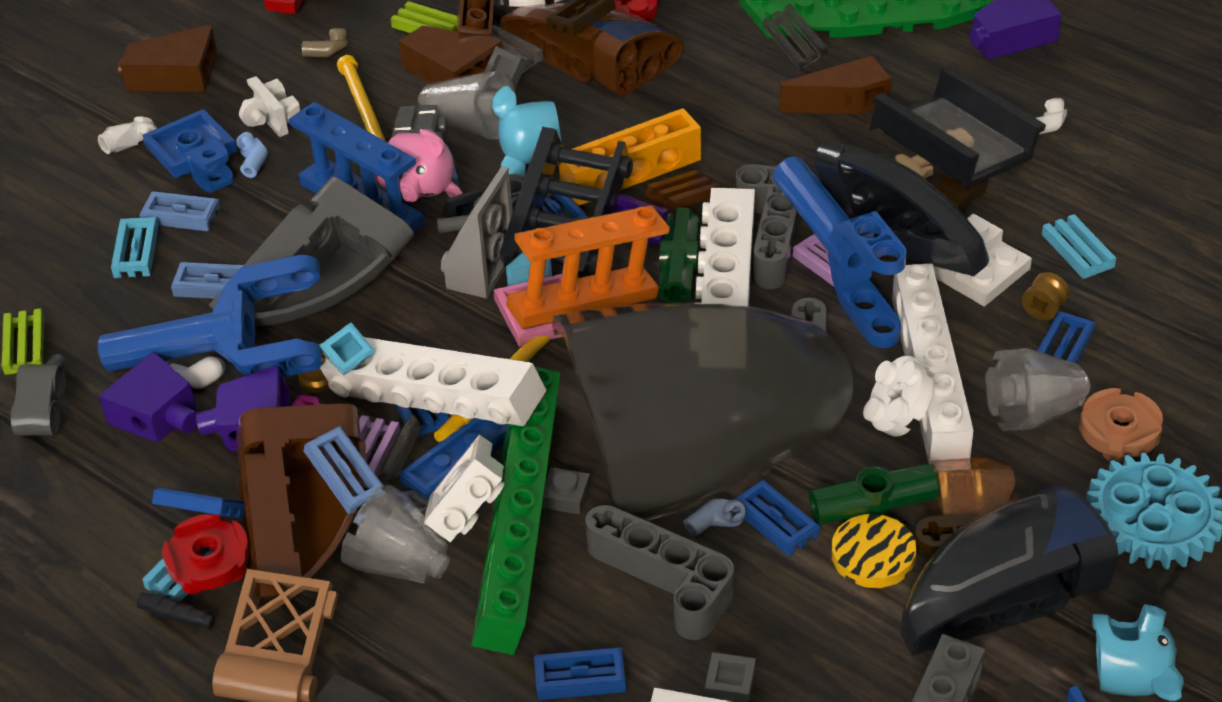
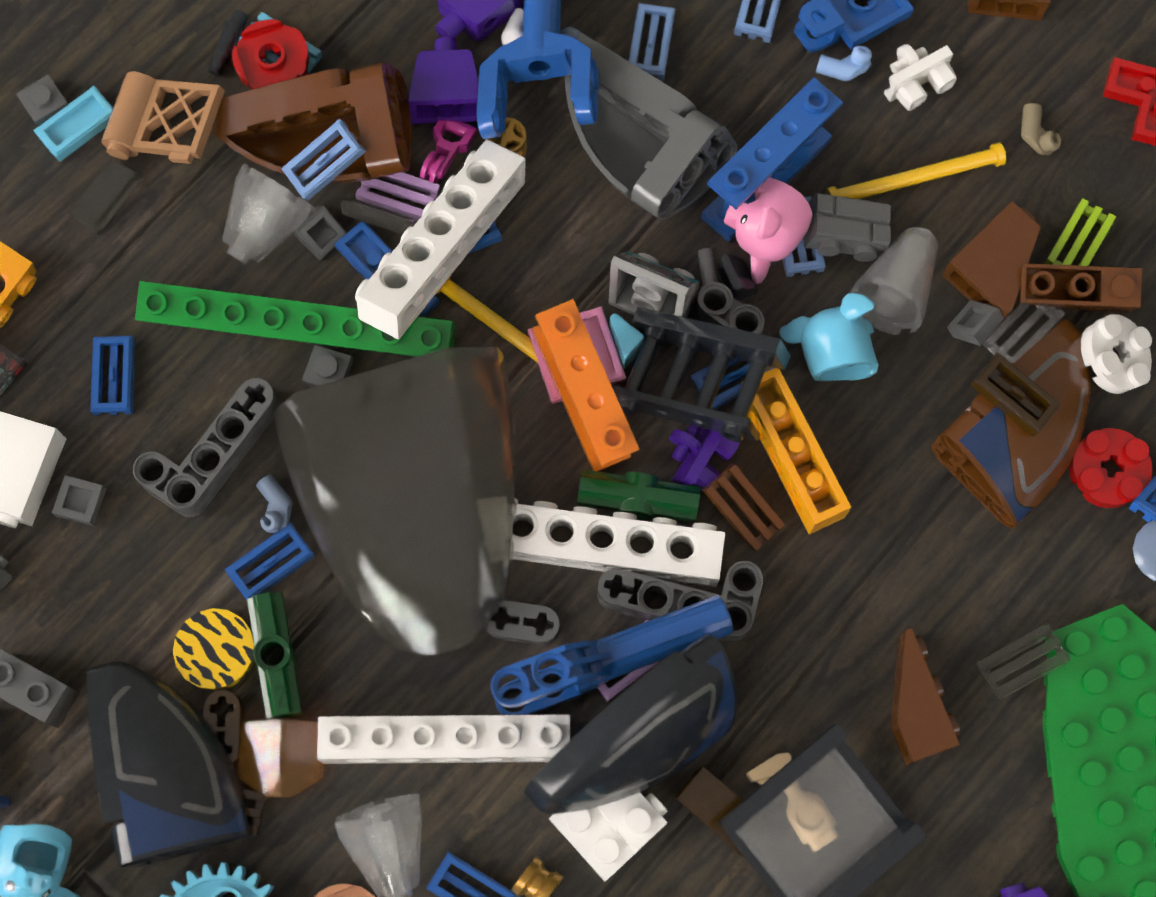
camera: 90 degrees right, 30 degrees up
blue tile [152,488,245,518] -> none
medium azure slope [320,322,375,376] -> none
white plate [424,434,505,543] -> none
white plate [863,356,934,437] -> none

